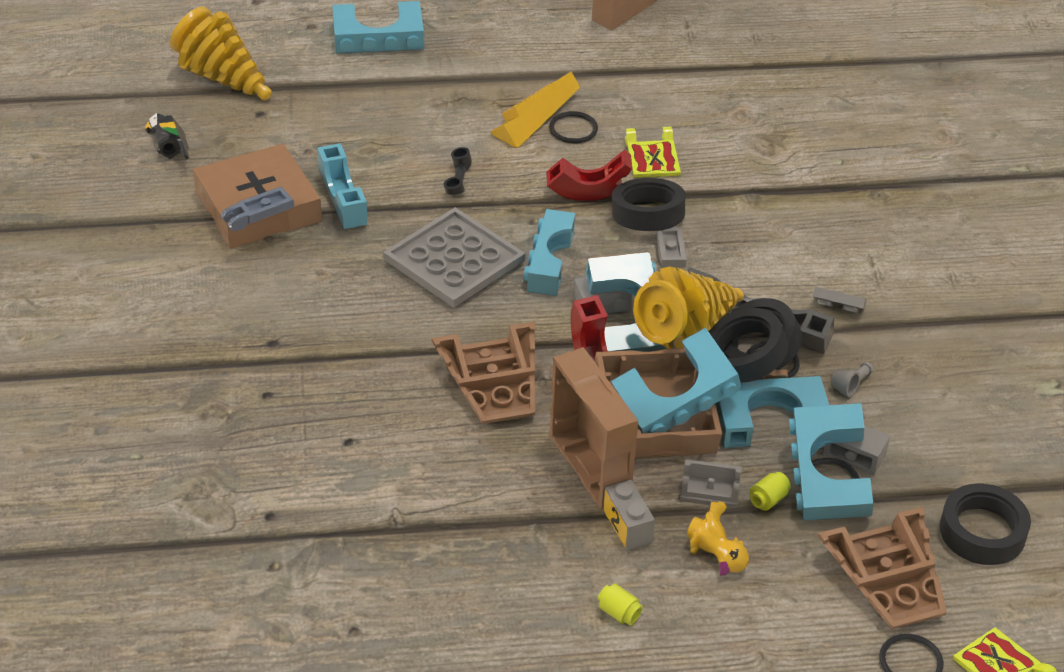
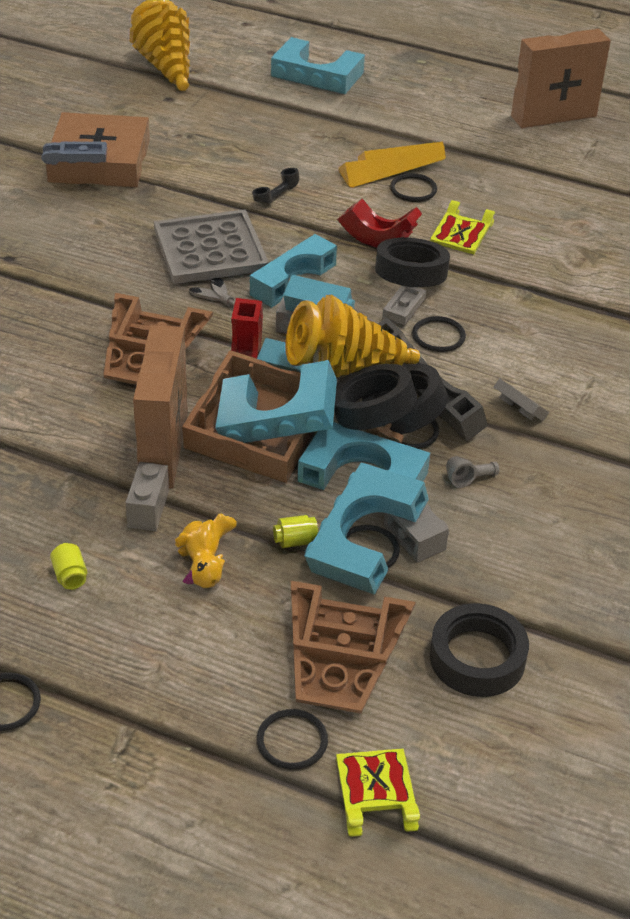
camera: 30 degrees right, 0 degrees up
black animal [145,113,189,160] -> none
medium azure arch [317,143,368,229] -> none
light grey hinge [680,459,742,508] -> none
none -> light grey piece [189,278,235,306]
none -> black tyre [412,316,466,352]

